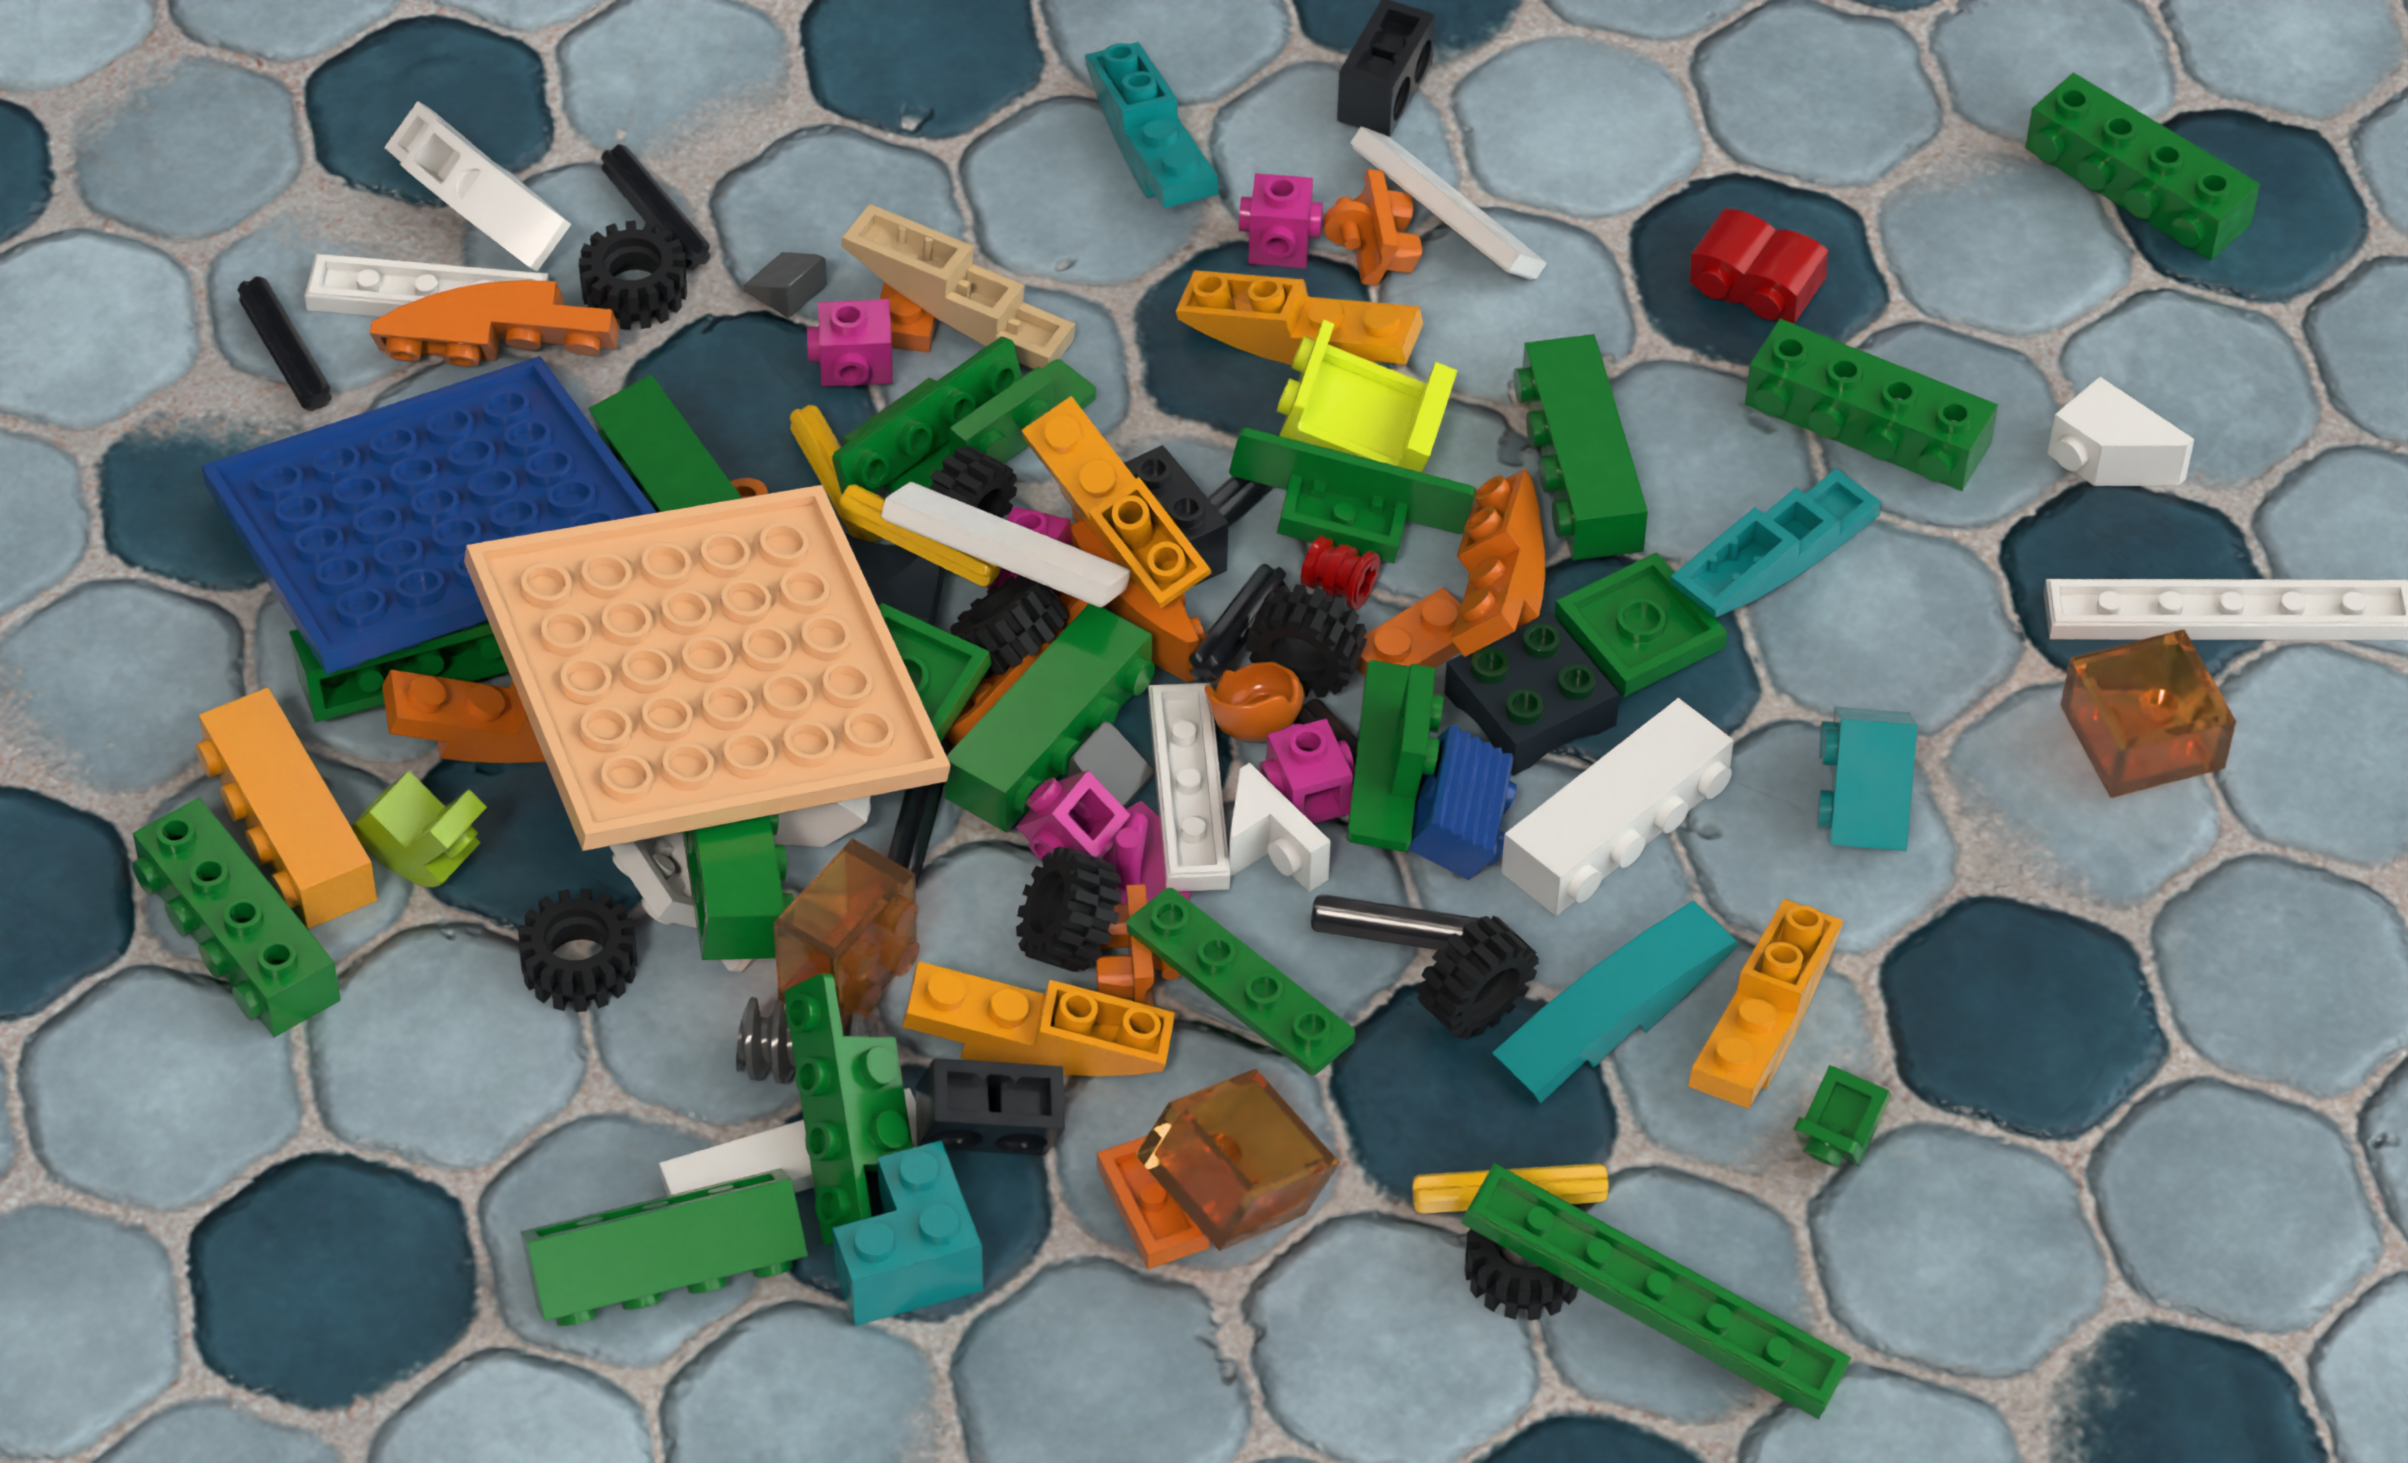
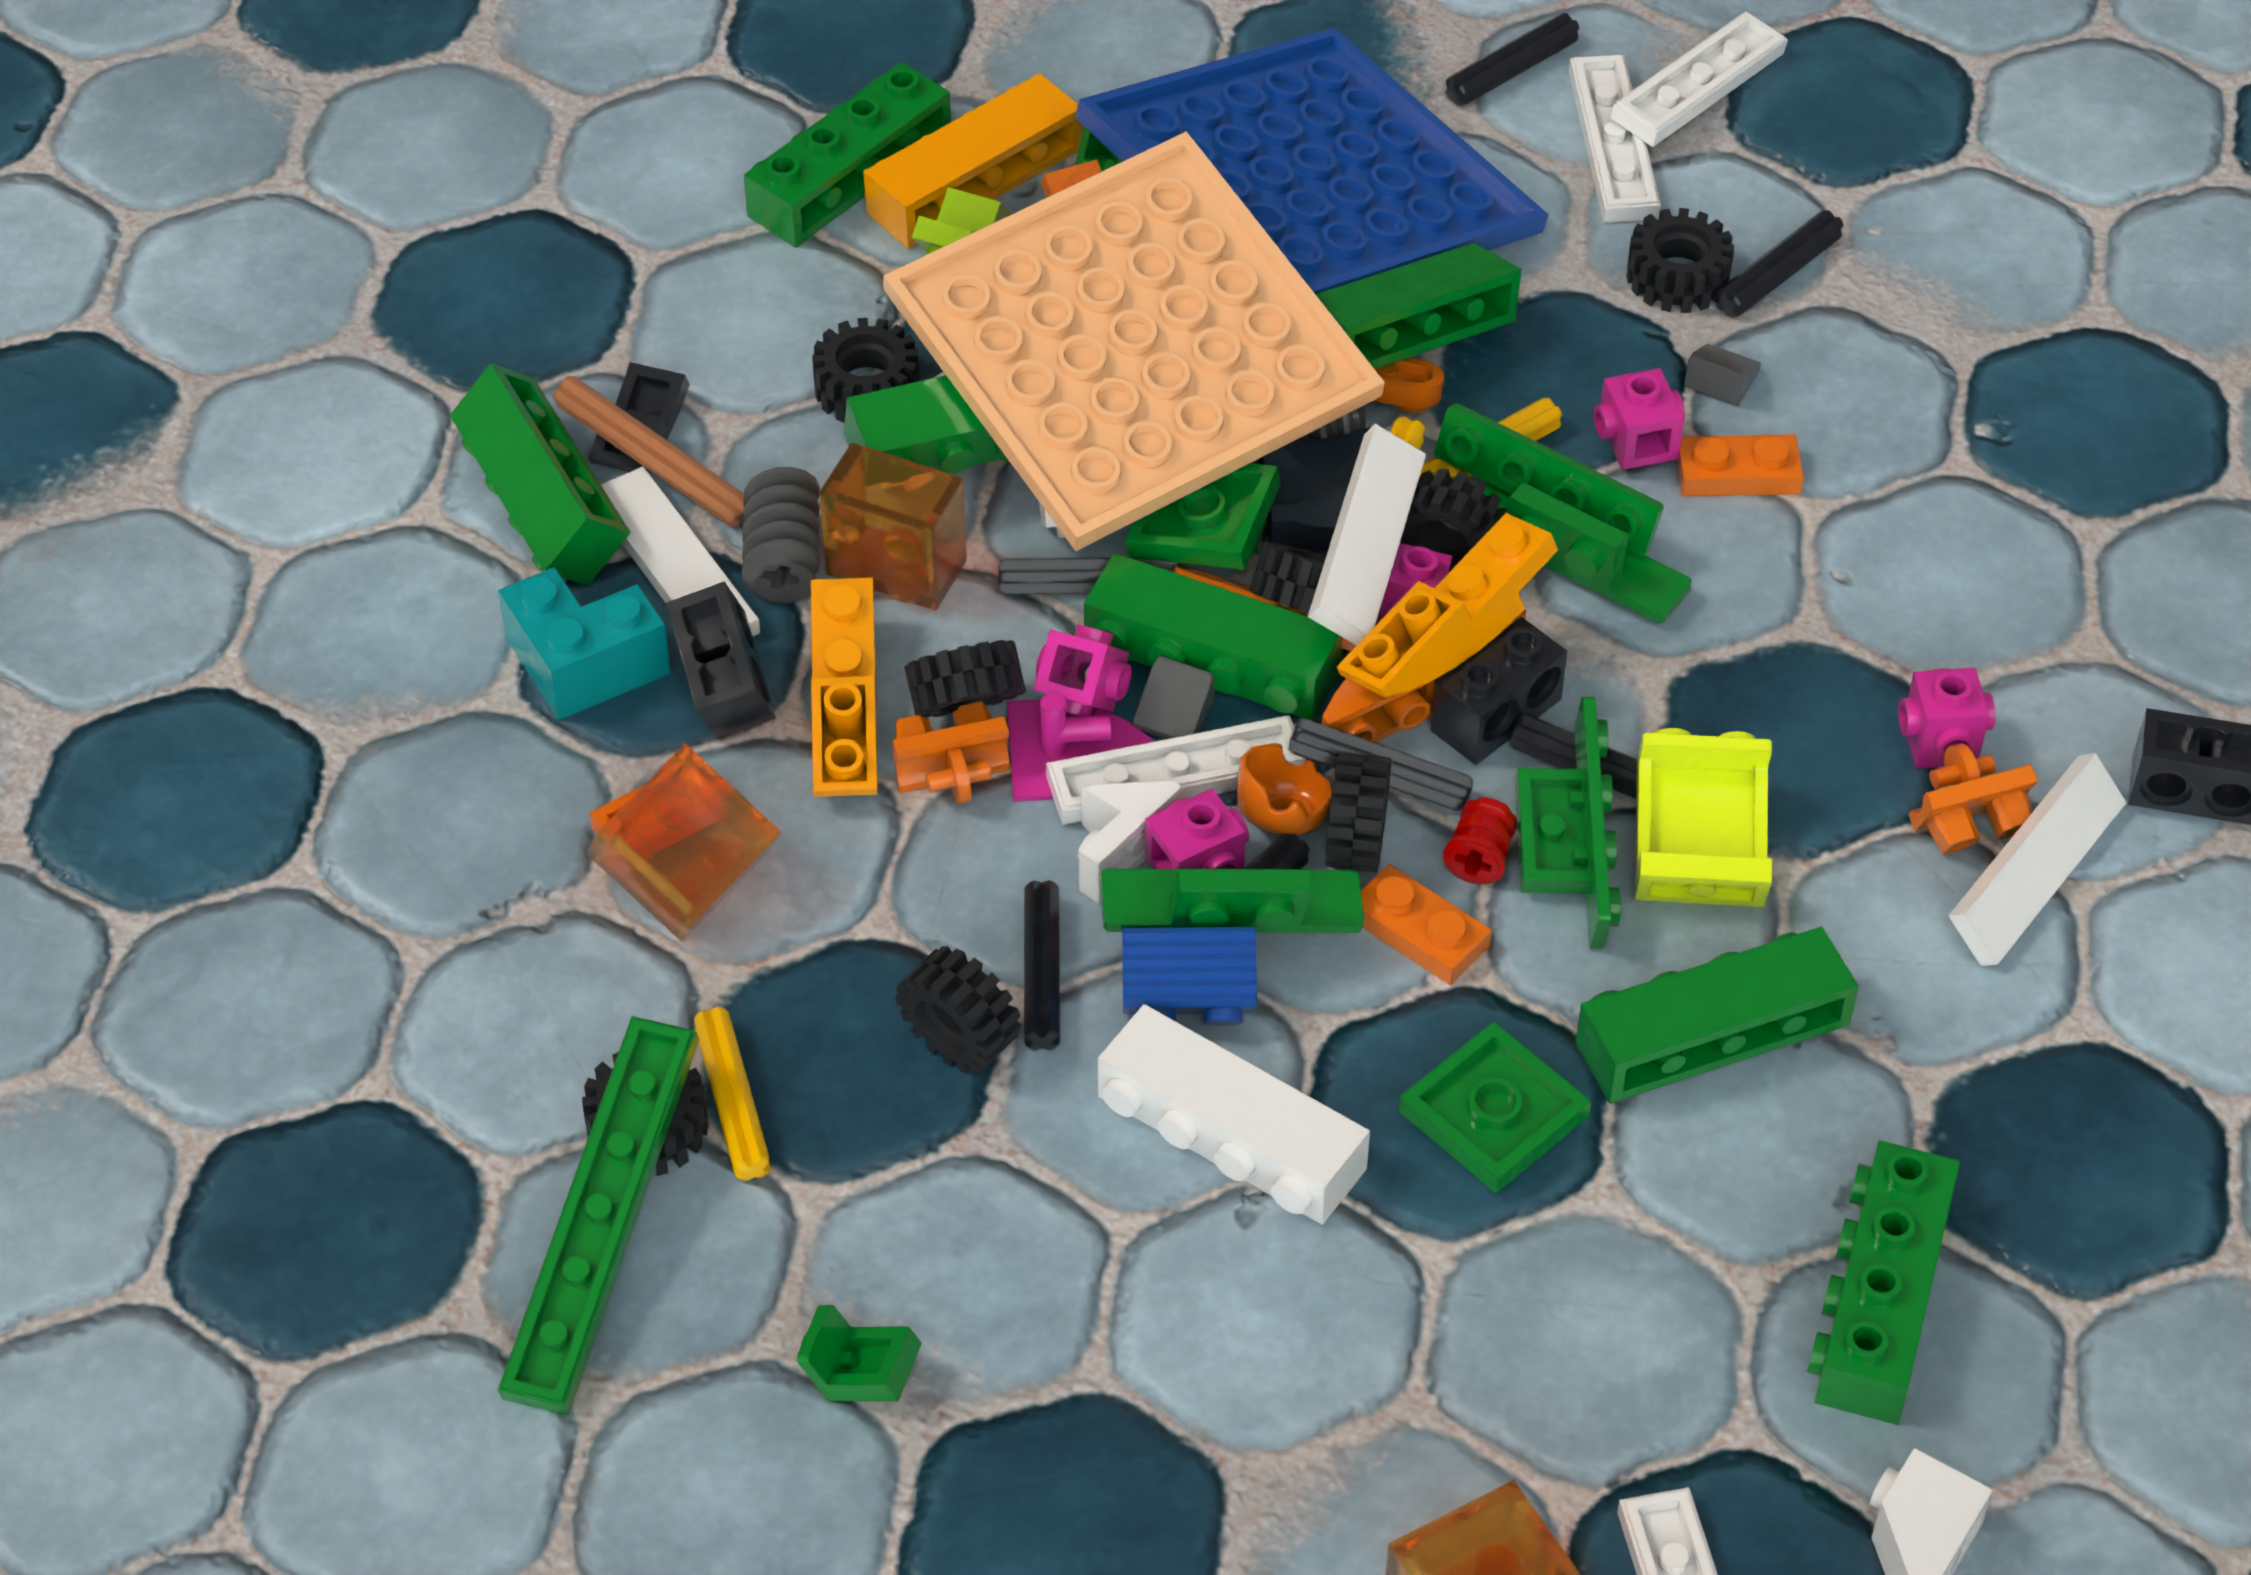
camera: 80 degrees right, 0 degrees up
orange slope [370,280,619,367] -> none
white slope [384,101,571,271] -> none
green bracket [784,973,913,1245] -> none
tan slope [841,204,1075,369] -> none
teal slope [1085,42,1219,208] -> none
green bracket [1127,887,1355,1075] -> none
light orange slope [1176,270,1424,365] -> none
black brick [1444,612,1620,776] -> none
orange slope [1451,469,1545,657] -> none
teal slope [1492,900,1739,1104] -> none
teal slope [1670,468,1881,618] -> none
light orange slope [1688,899,1844,1109] -> none
red brick [1690,209,1828,324] -> none
teal brick [1817,706,1918,851] -> none
none -> nougat axle [553,376,744,528]
none -> black slope [588,362,690,473]
none -> white tile [1610,11,1788,147]

